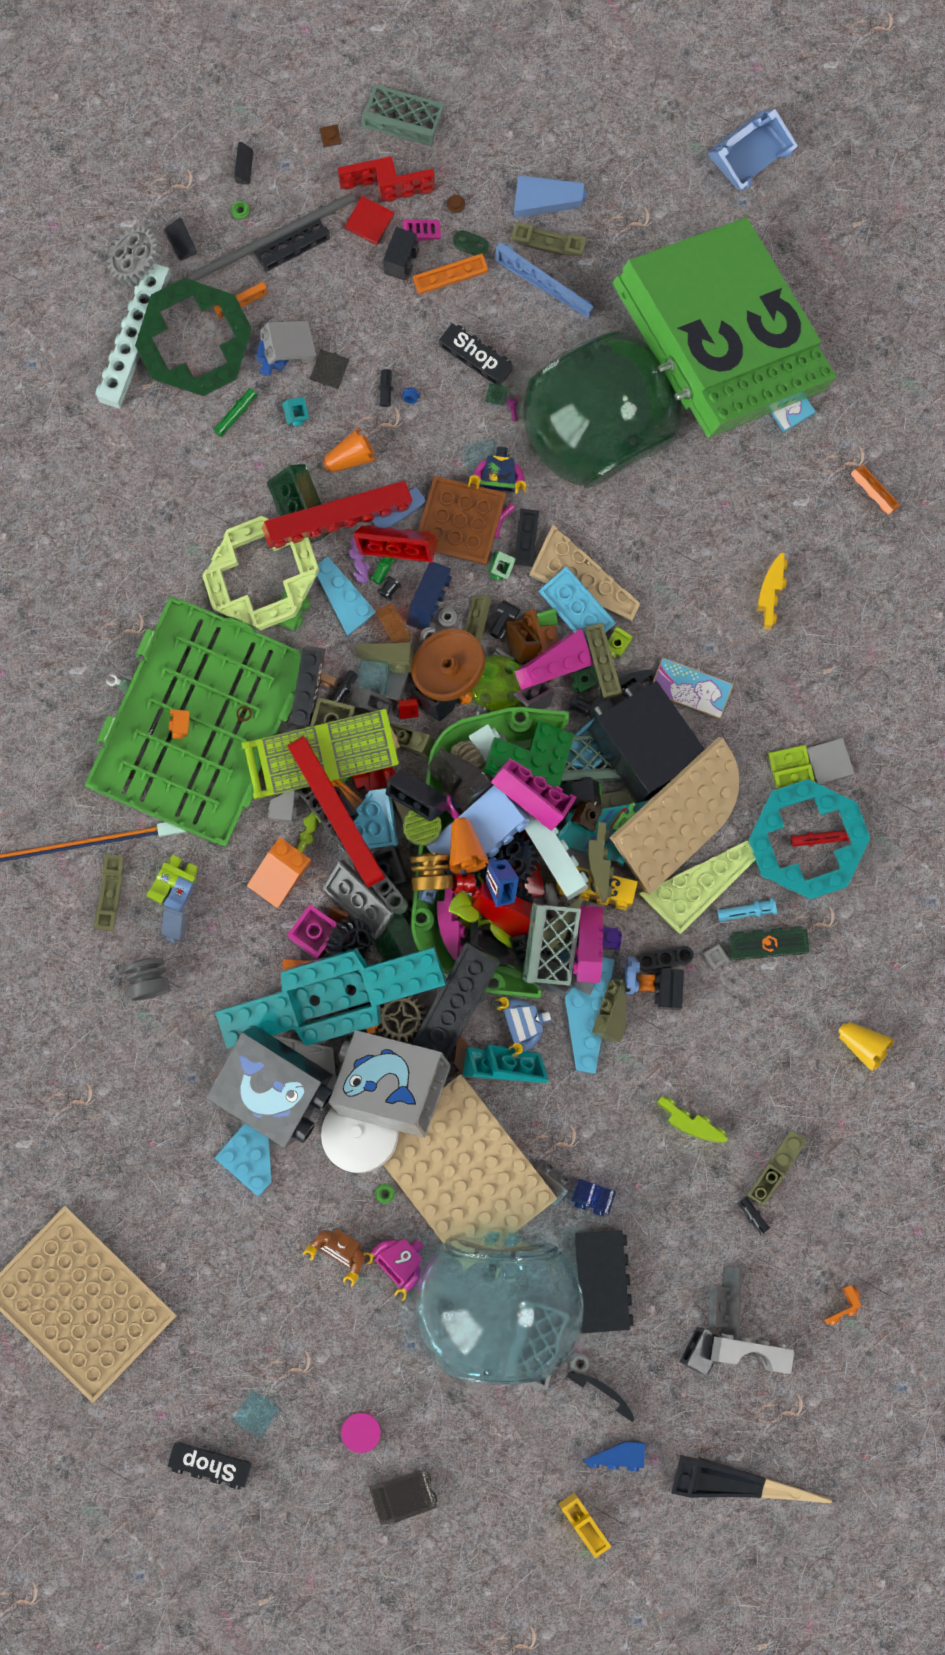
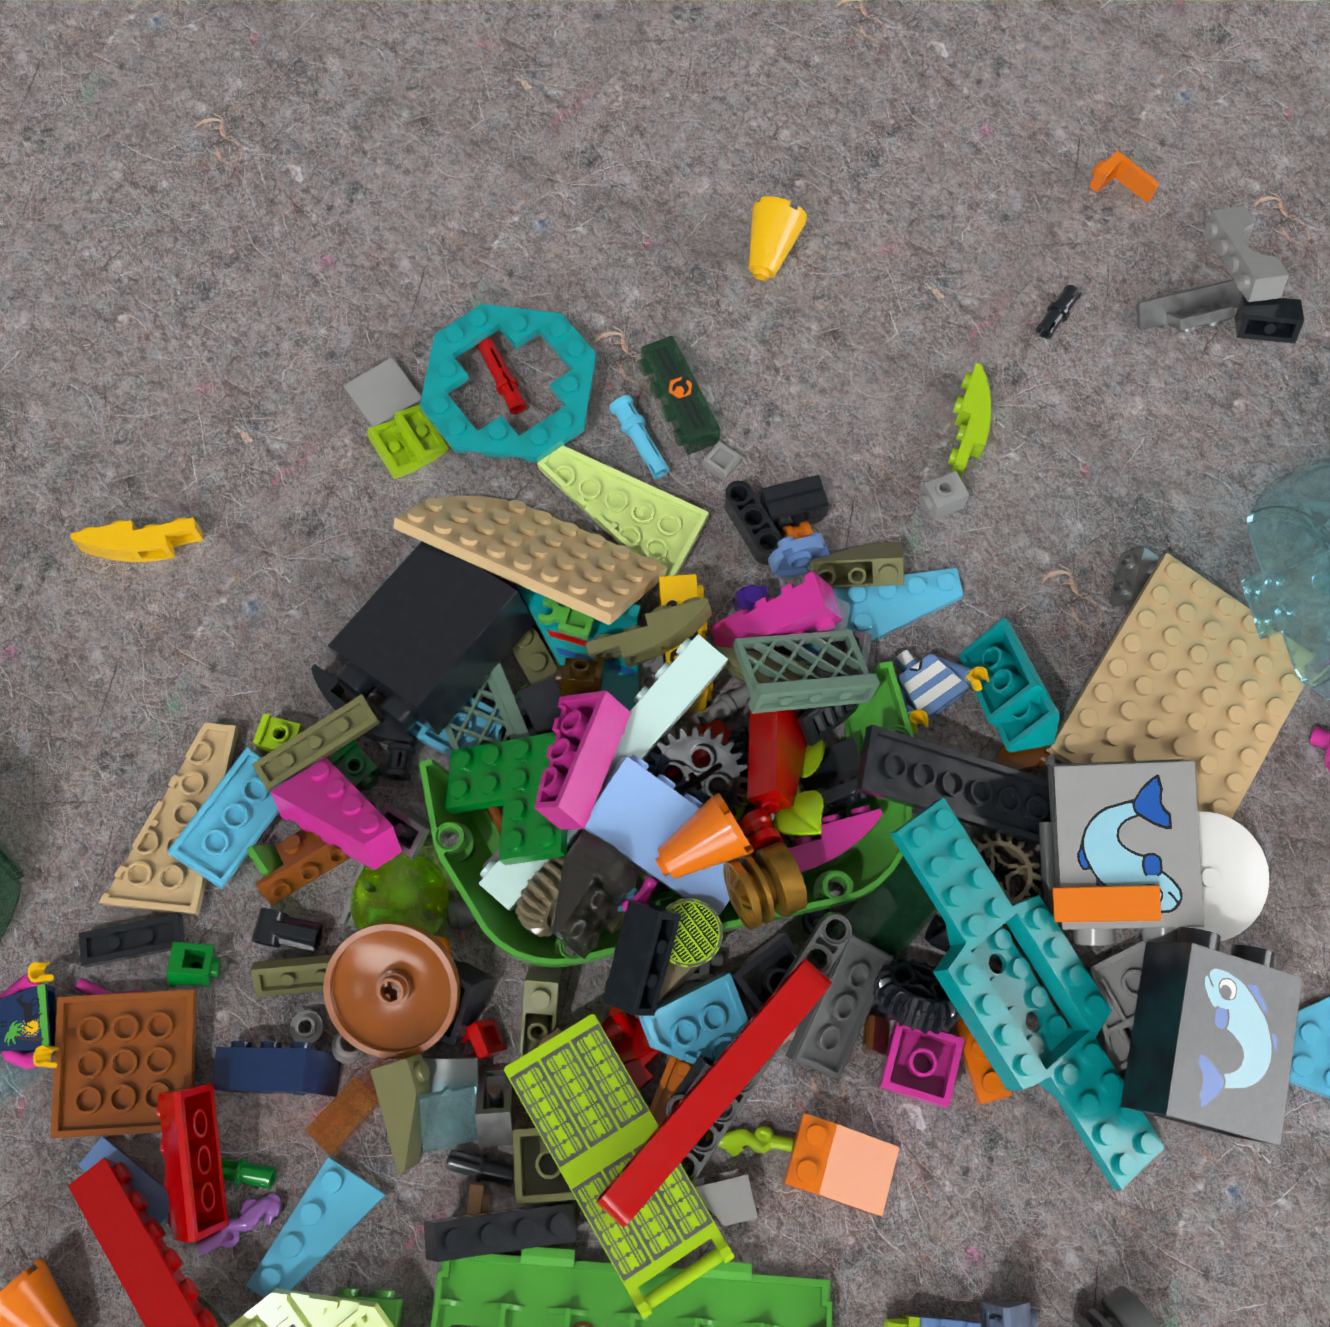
camera: 110 degrees left, 10 degrees down
bright green plate [375,1184,395,1204] -> none
black bush [377,576,402,601] -> none
blue torso [486,857,519,907] -> none
reddish brown slope [506,620,541,663] -> none
clear blue brick [571,1179,616,1217] -> none
black brick [575,1230,634,1333] -> none
tile [653,657,734,720] -> none
olive slope [747,1129,808,1207] -> none
none -> light grey brick [919,471,970,521]
none -> orange tile [1052,885,1161,923]

